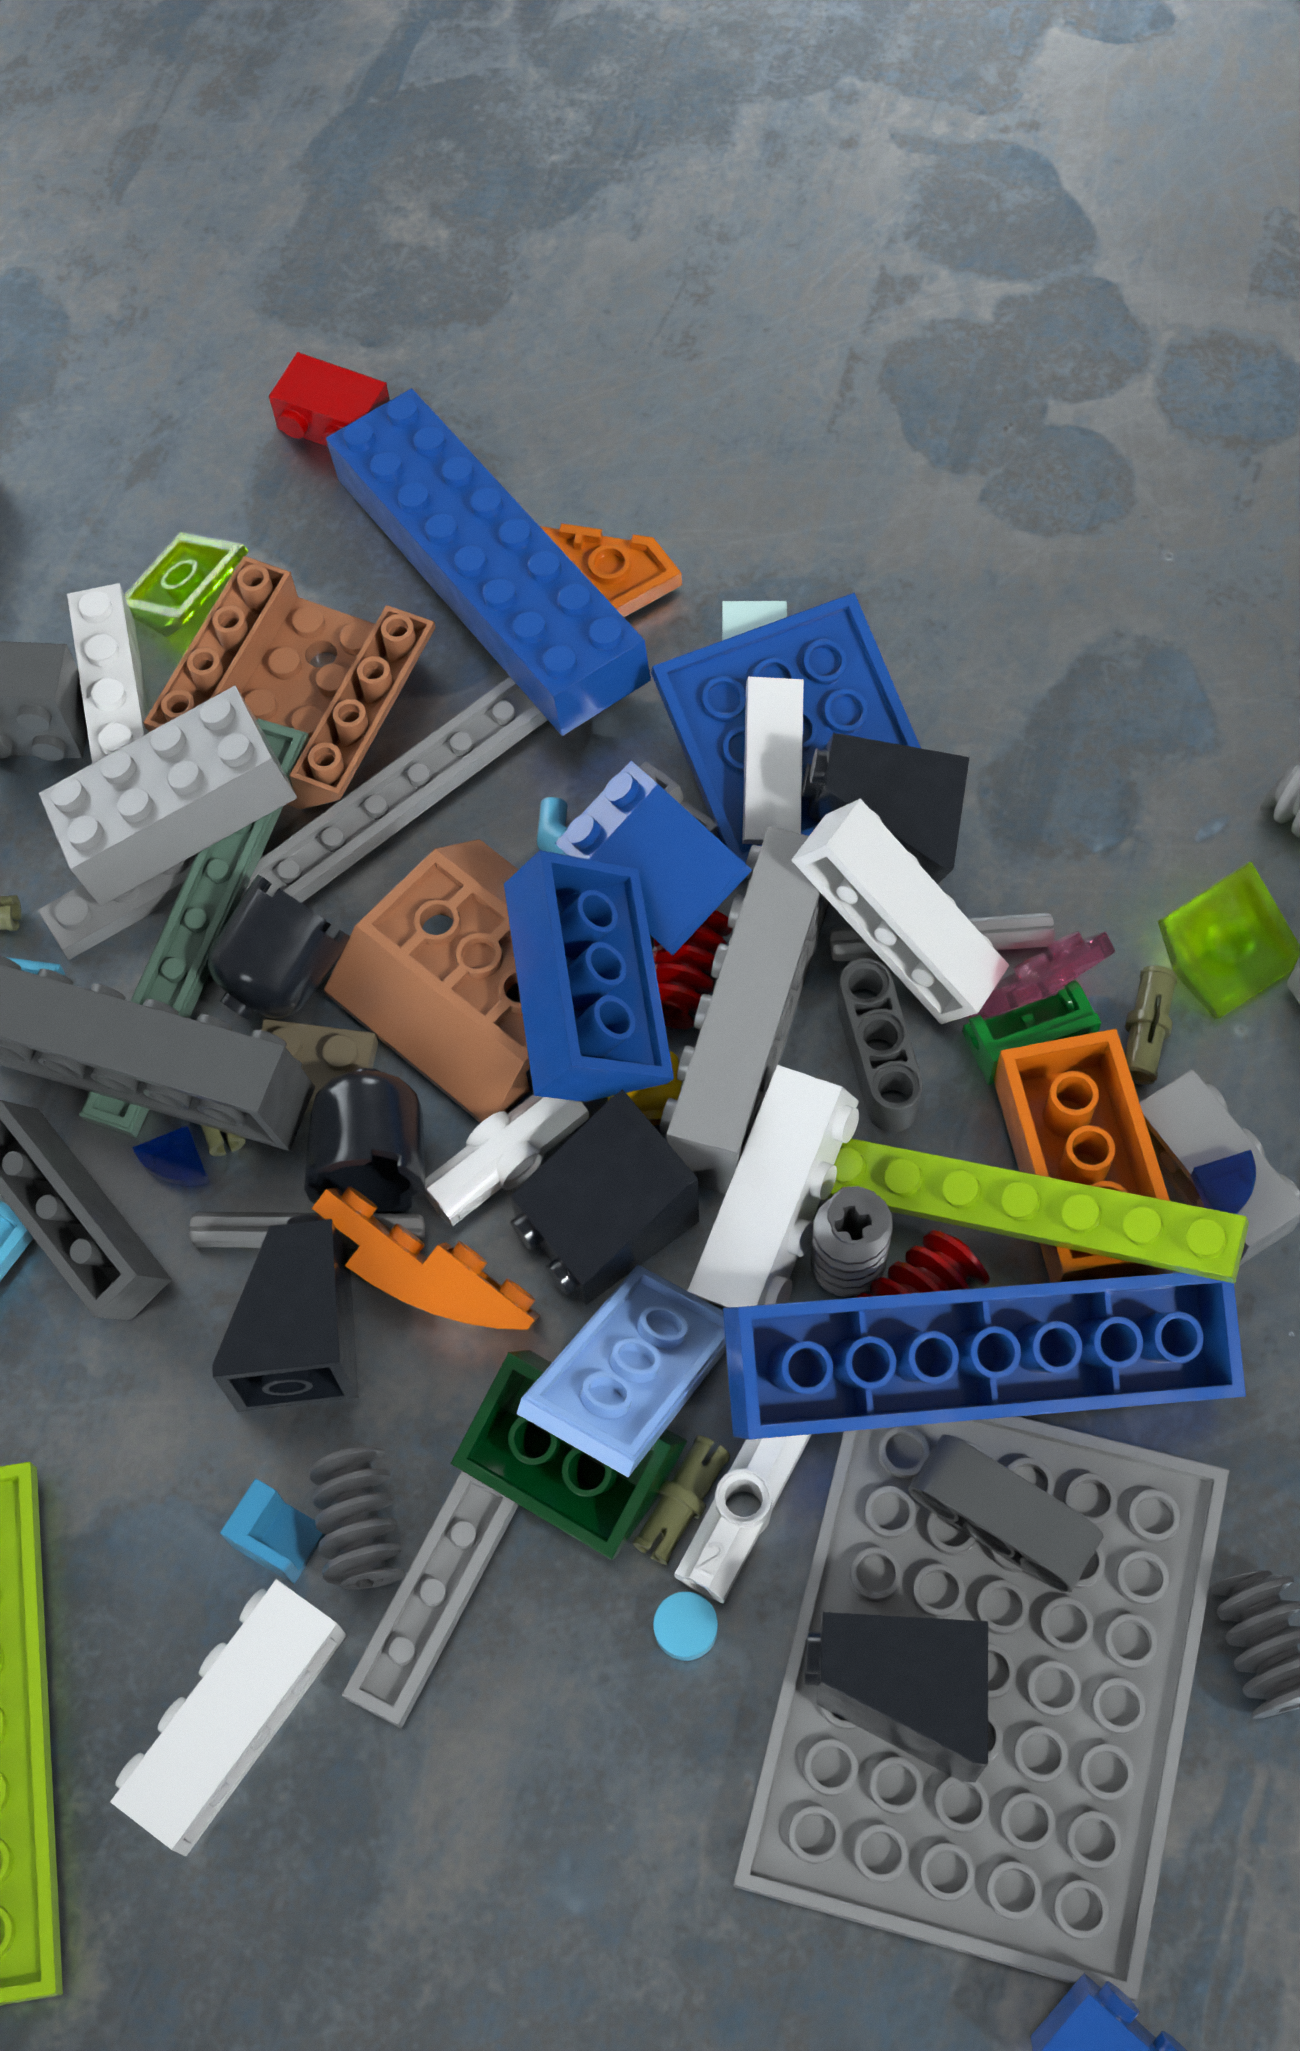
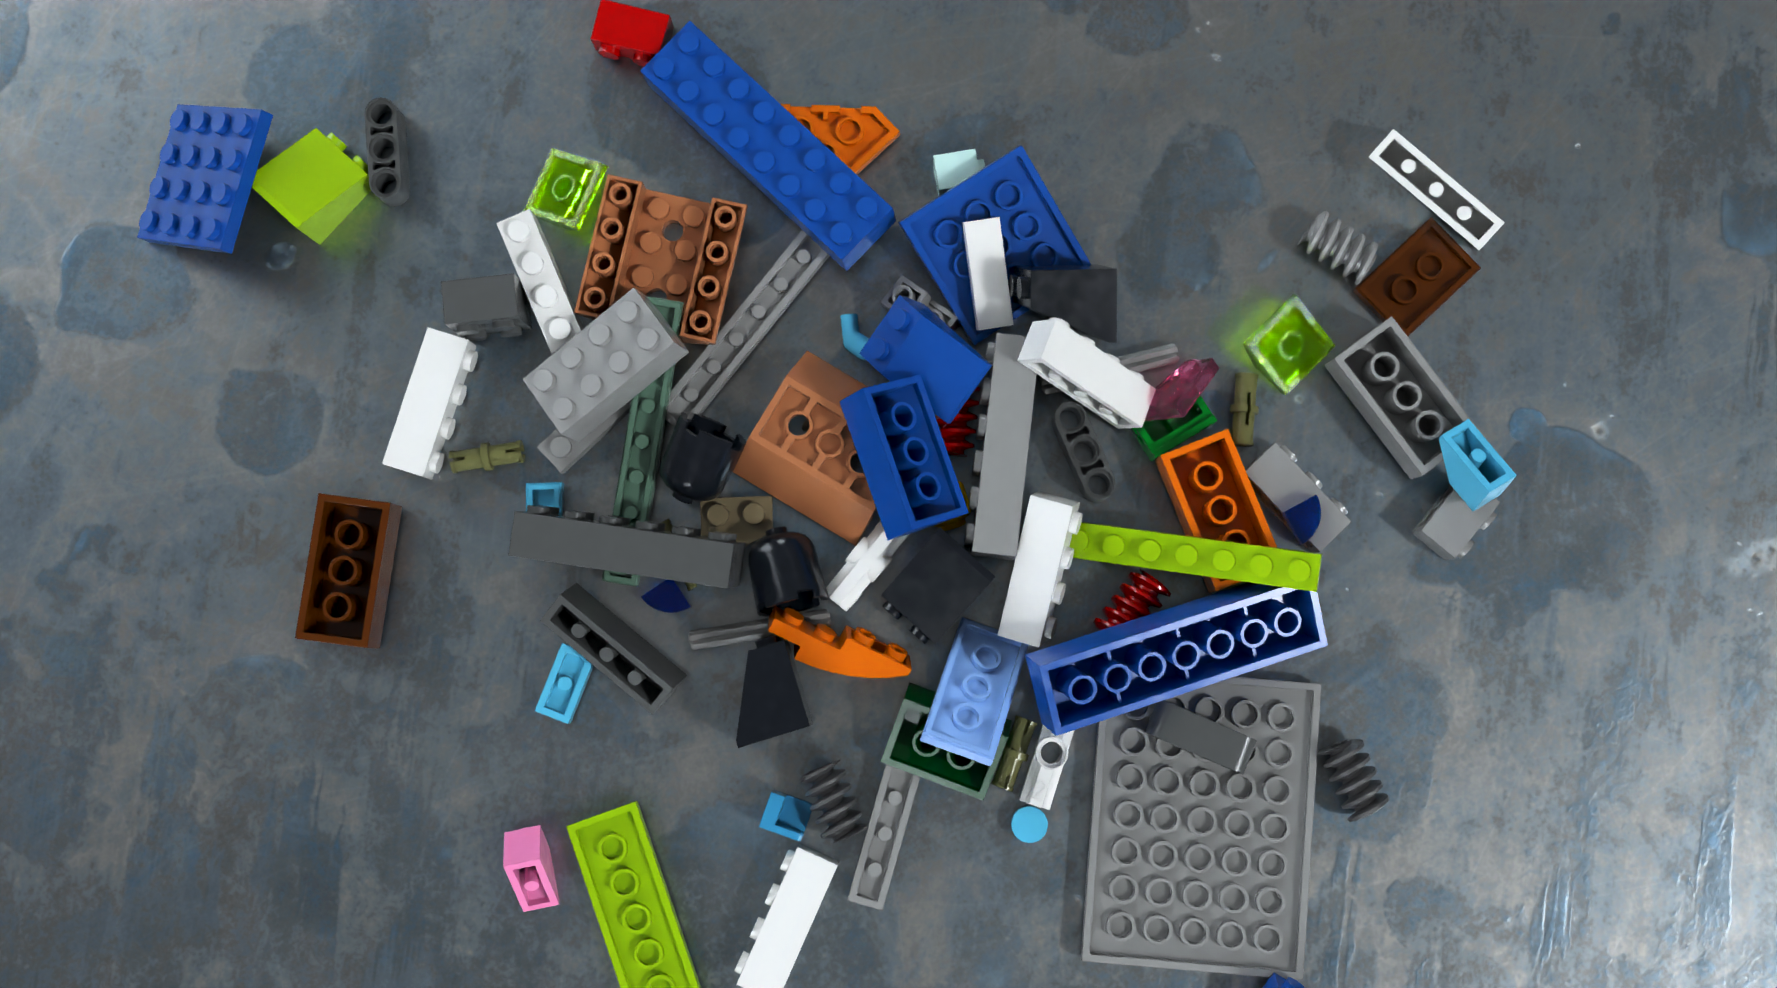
camera: 10 degrees left, 20 degrees up
black slope [804,1612,988,1783] -> none
flat silver piece [810,1186,893,1297] -> none

